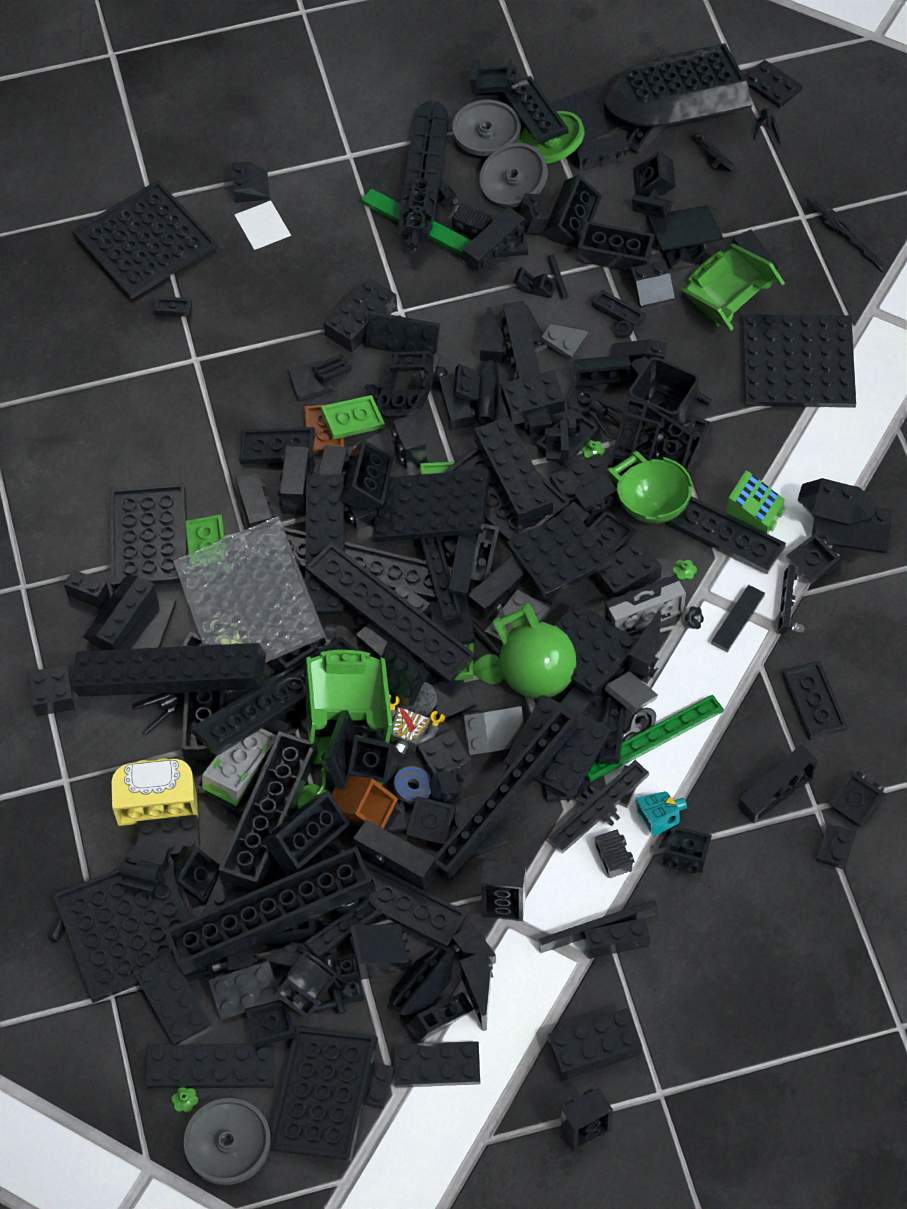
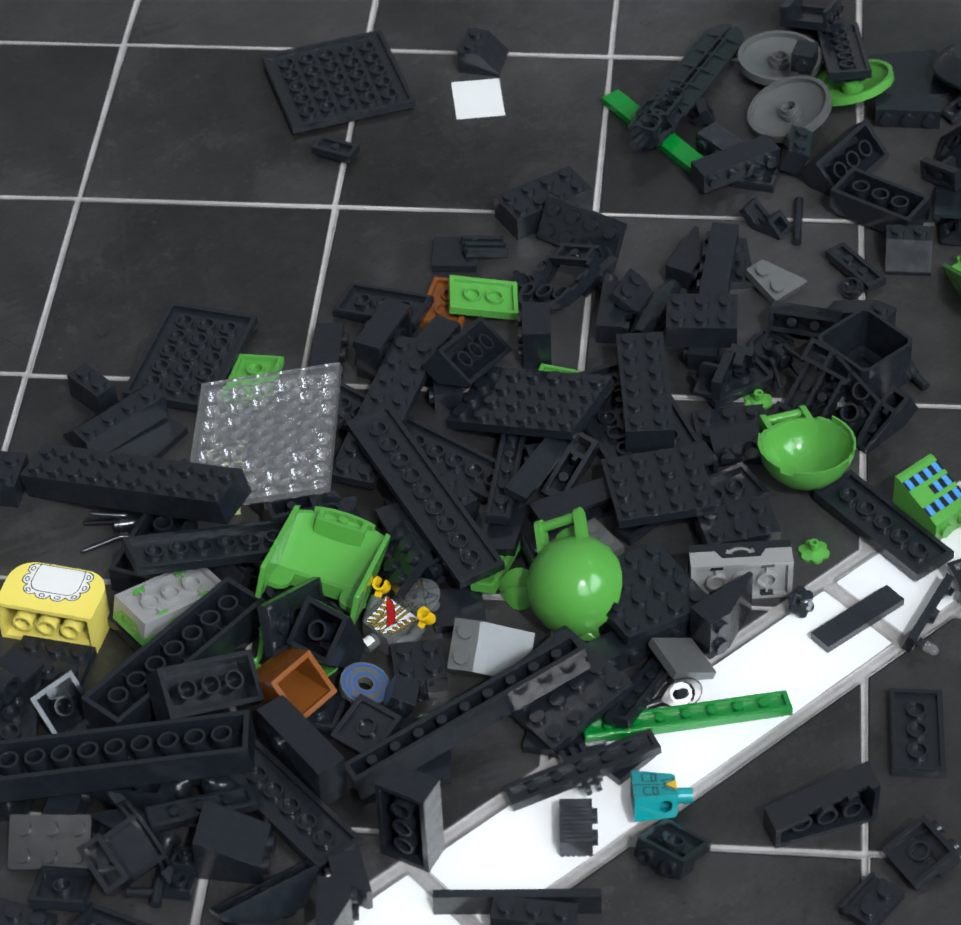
camera: 20 degrees right, 15 degrees down
none -> black brick [791,39,819,75]

